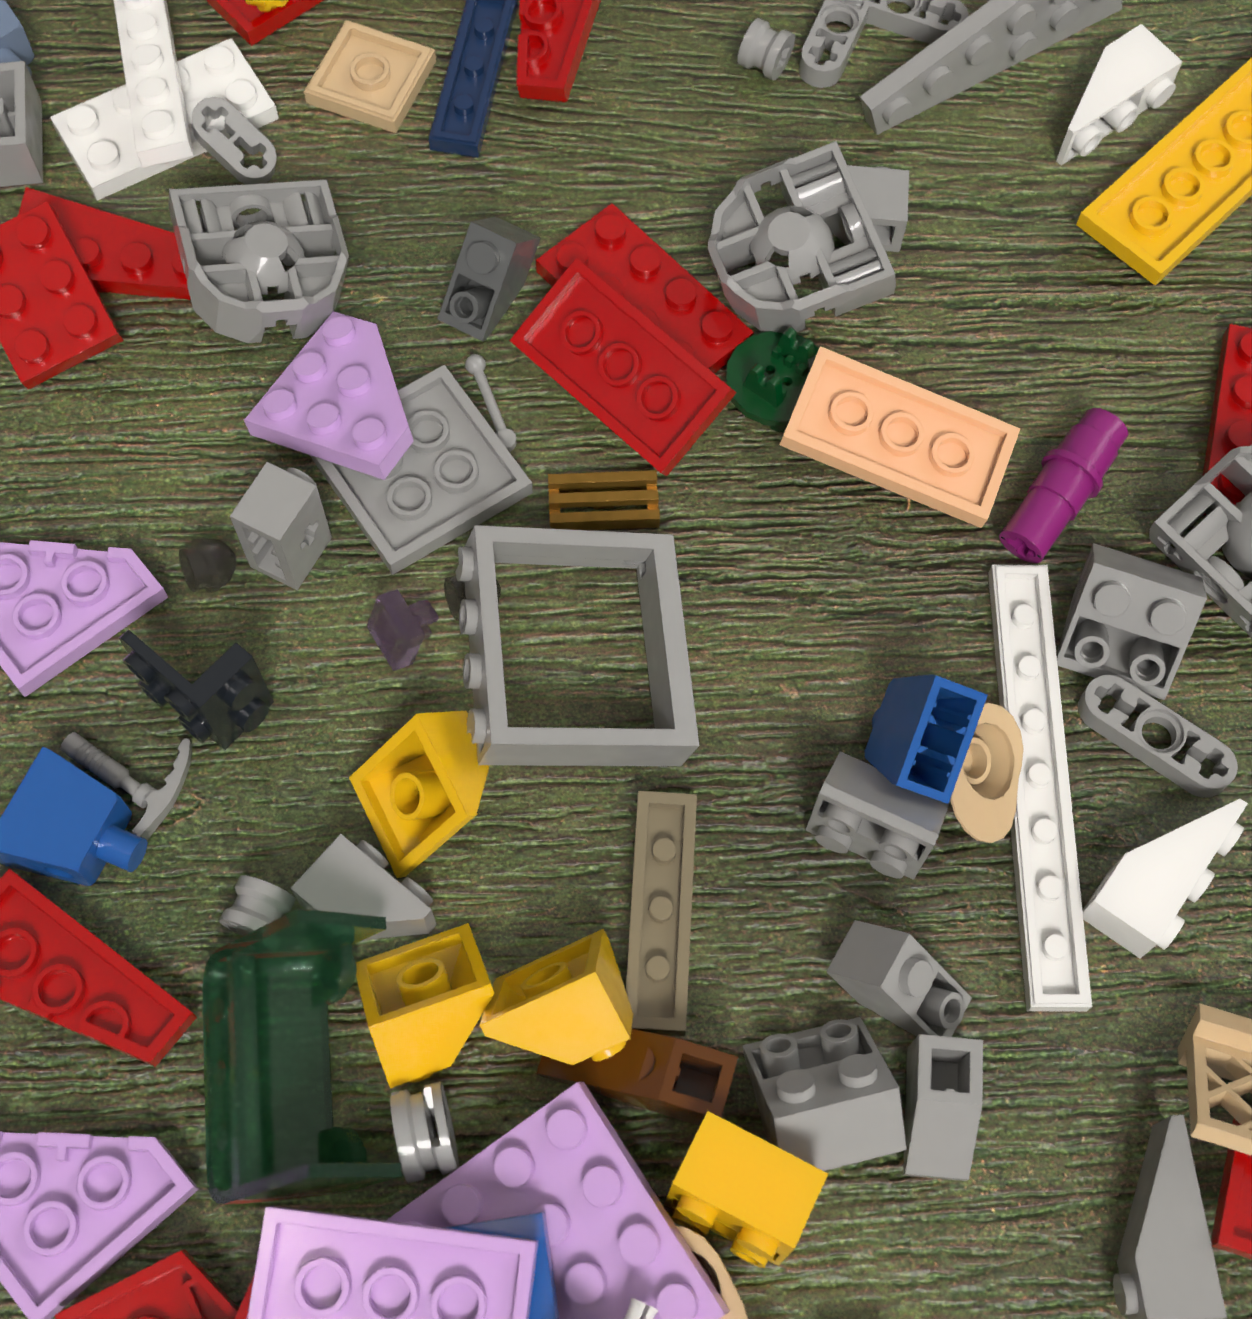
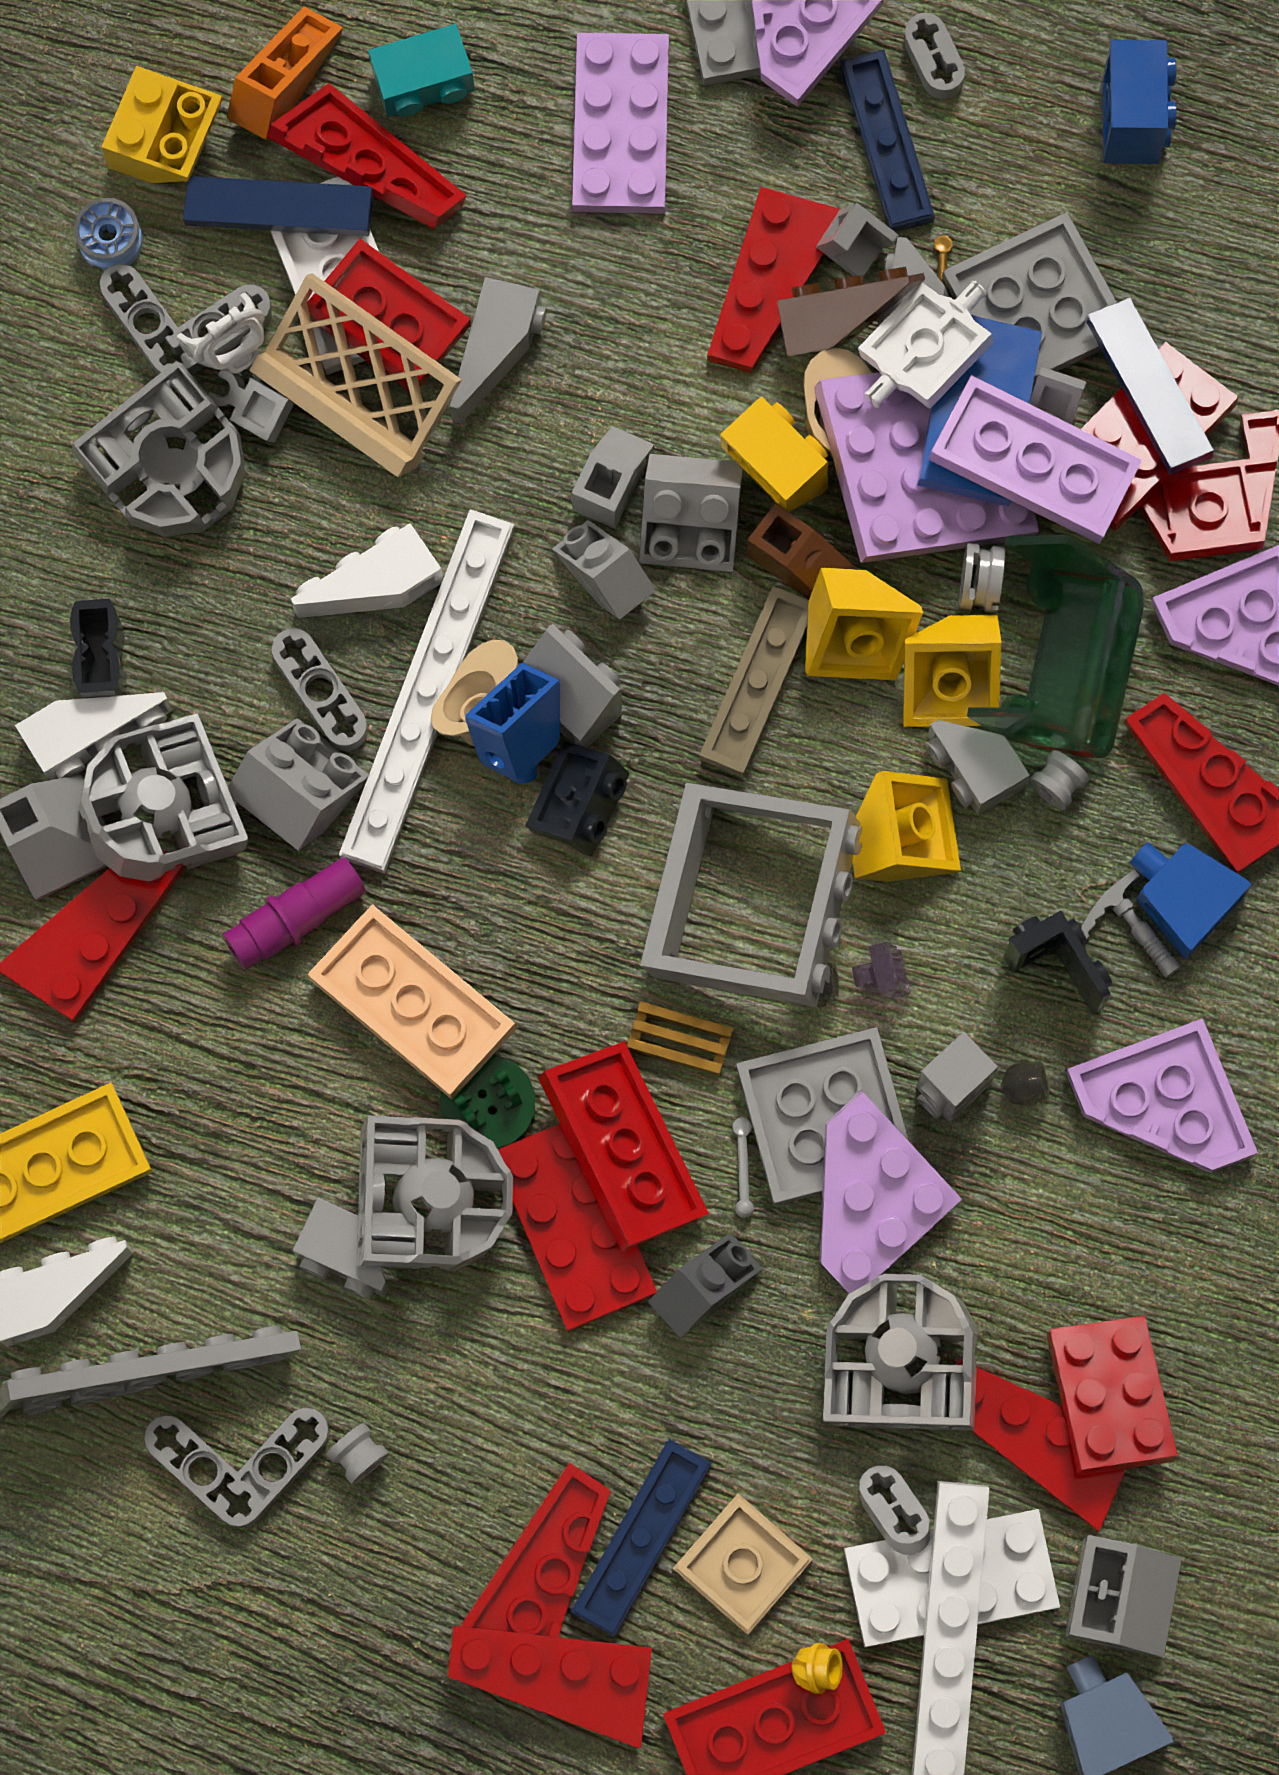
camera: 155 degrees left, 10 degrees up
none -> black bracket [525,741,629,857]

